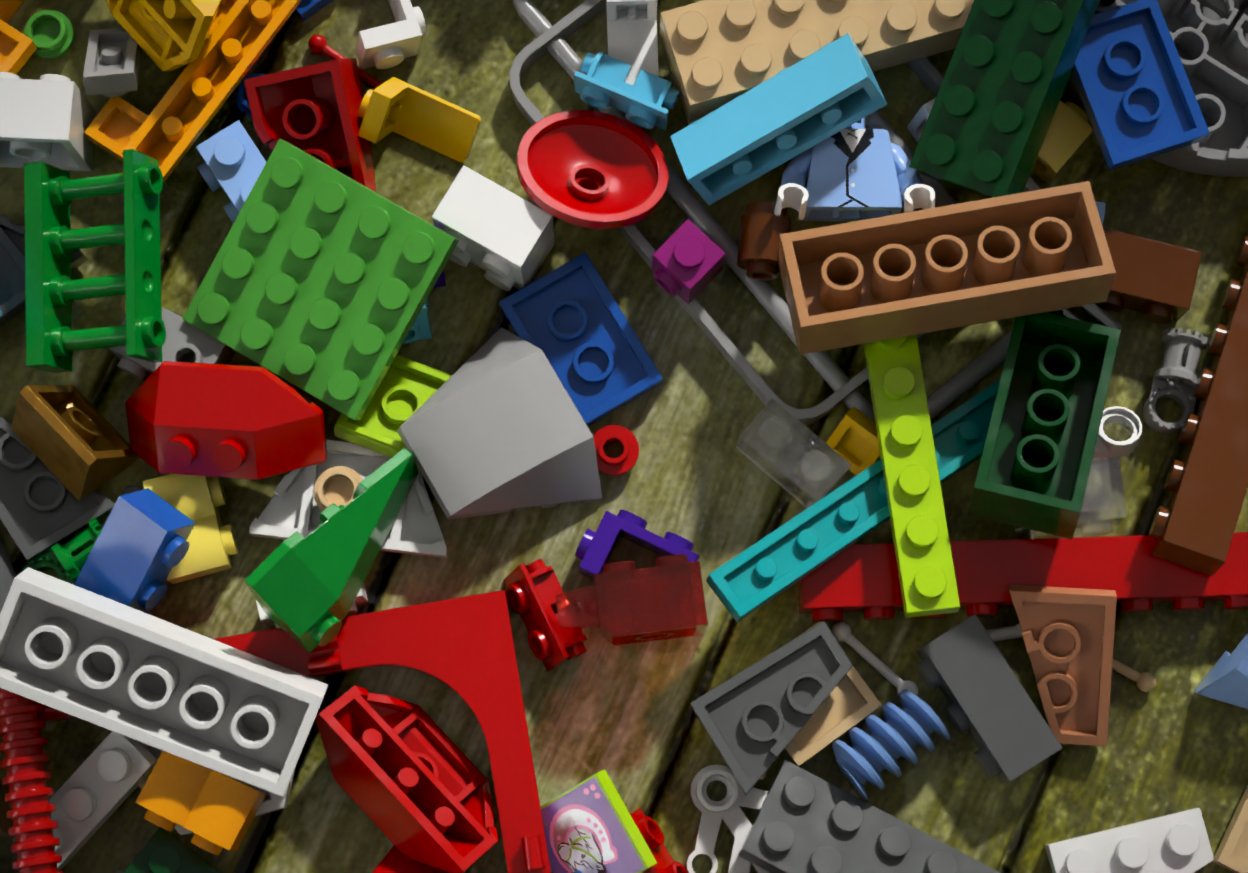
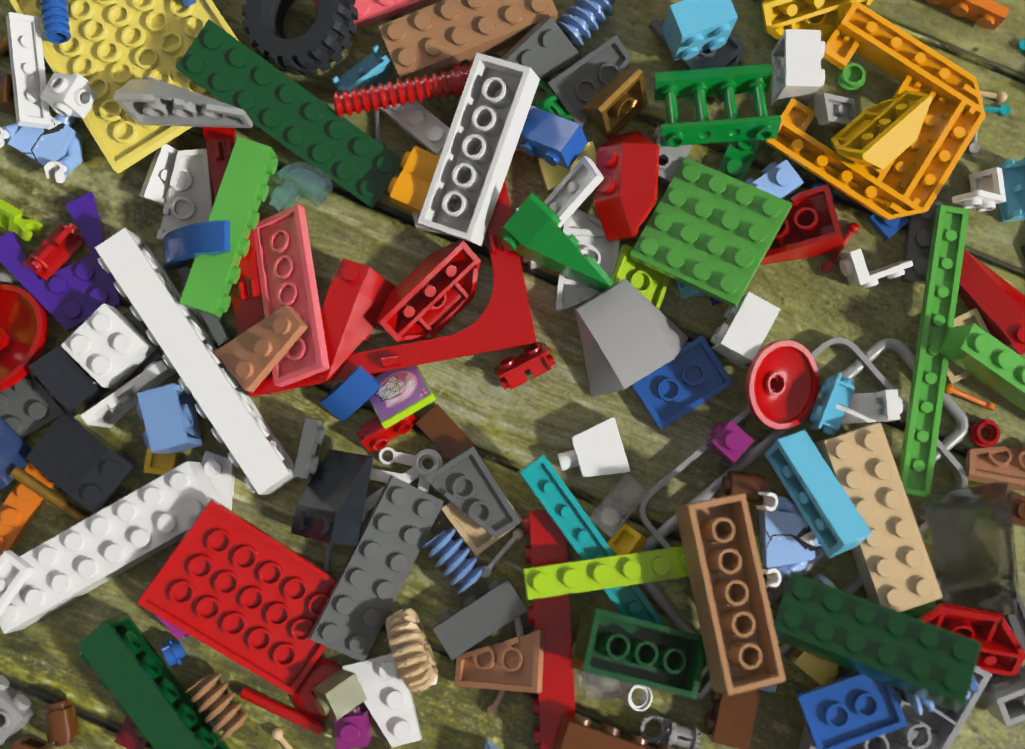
camera: 90 degrees right, 5 degrees up
tan plate [314,466,363,511] -> none
yellow bracket [358,77,481,162] -> none
clear red hinge [556,554,708,646] -> none
dark purple bracket [575,510,700,582] -> none
red plate [593,425,639,476] -> none
none -> tan gear [386,608,438,692]
none -> reddish brown tile [416,404,476,461]
none -> white plate [543,156,604,227]
none -> white torso [557,417,631,478]
none -> green plate [717,140,761,182]

